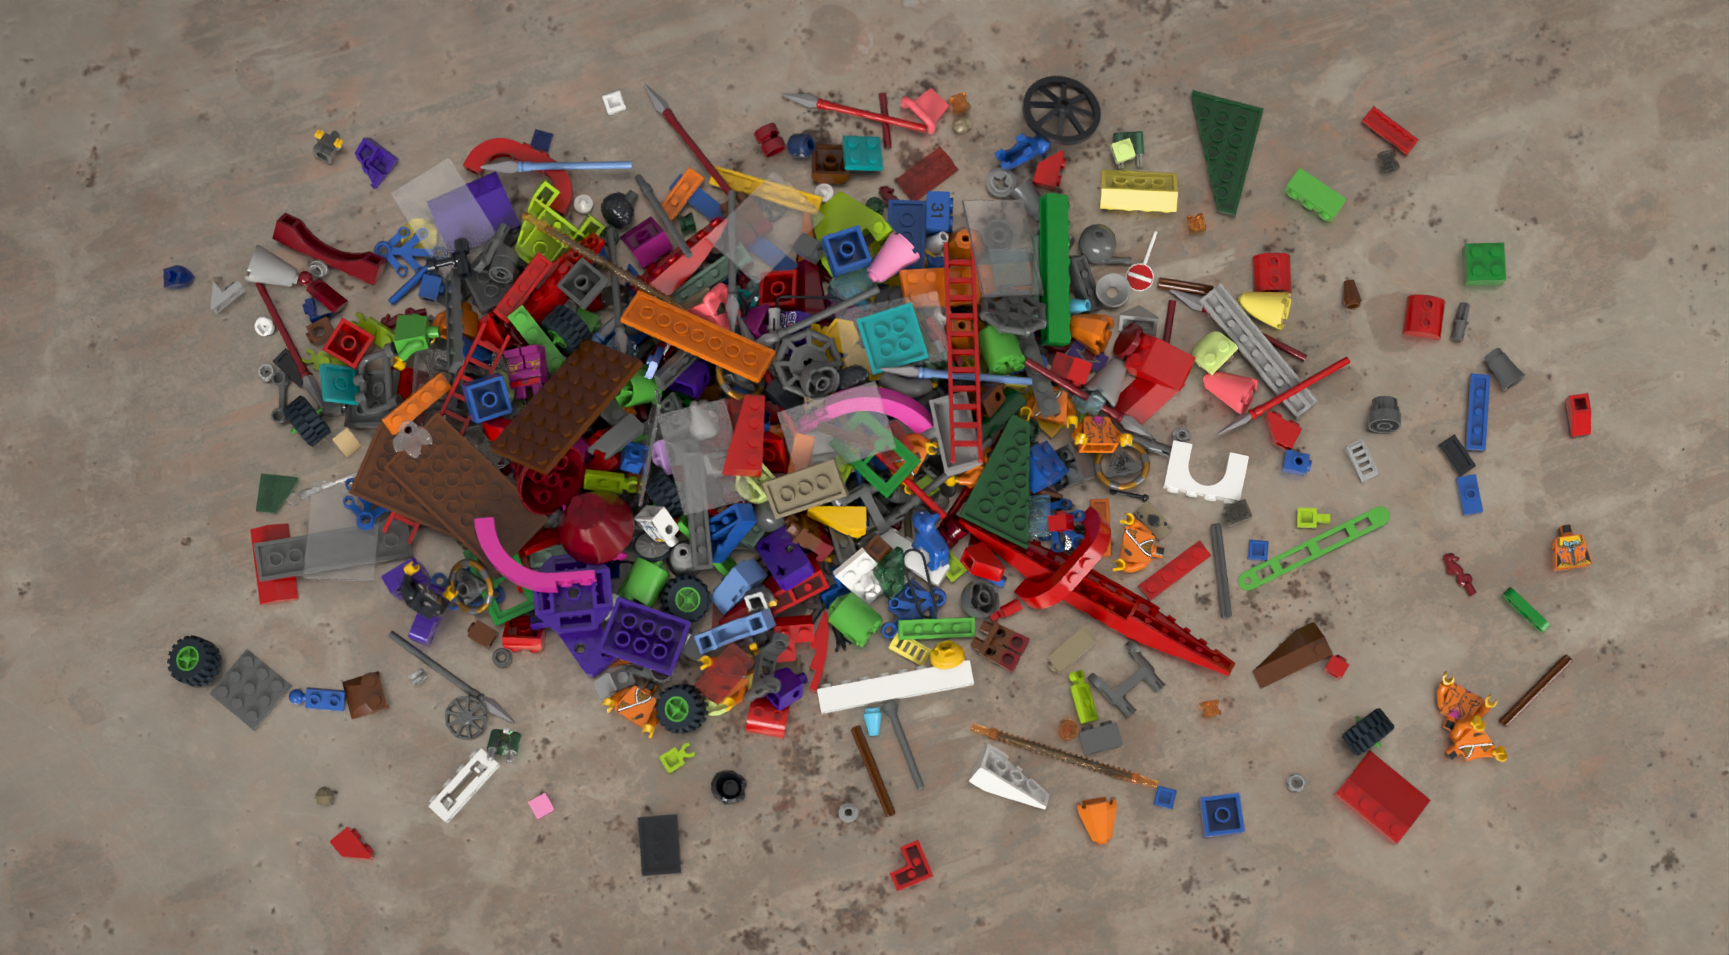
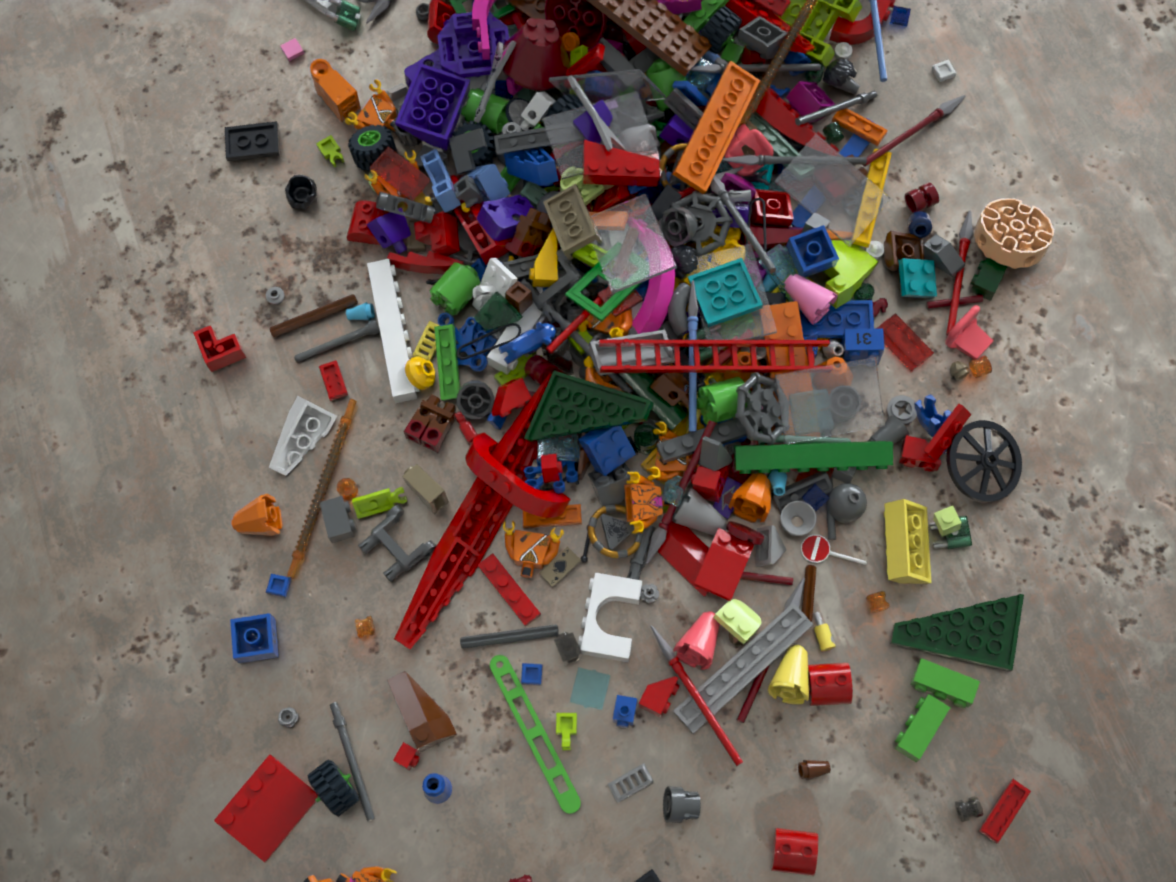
camera: 90 degrees right, 10 degrees down
none -> orange piece [310,59,361,122]
none -> red plate [319,360,348,401]
none -> dark grey bar [330,702,375,822]
none -> blue plant [422,773,452,804]
none -> dark grey tile [449,128,487,174]
none -> light grey piece [474,40,516,123]
none -> orange tile [562,32,580,51]
none -> red plate [564,43,605,86]
none -> light grey piece [567,75,625,151]
none -> clear light blue piece [570,667,611,710]
none -> dark purple slope [573,99,613,144]
none -> dark grey slope [699,436,733,471]
none -> clear blue tile [801,484,829,511]
none -> light yellow piece [813,612,836,652]
none -> bright green brick [910,658,980,708]
none -> dark grey slope [923,234,965,277]
none -> red plate [924,404,972,461]
none -> dark green brick [970,258,1008,301]
none -> light nougat brick [974,199,1054,269]

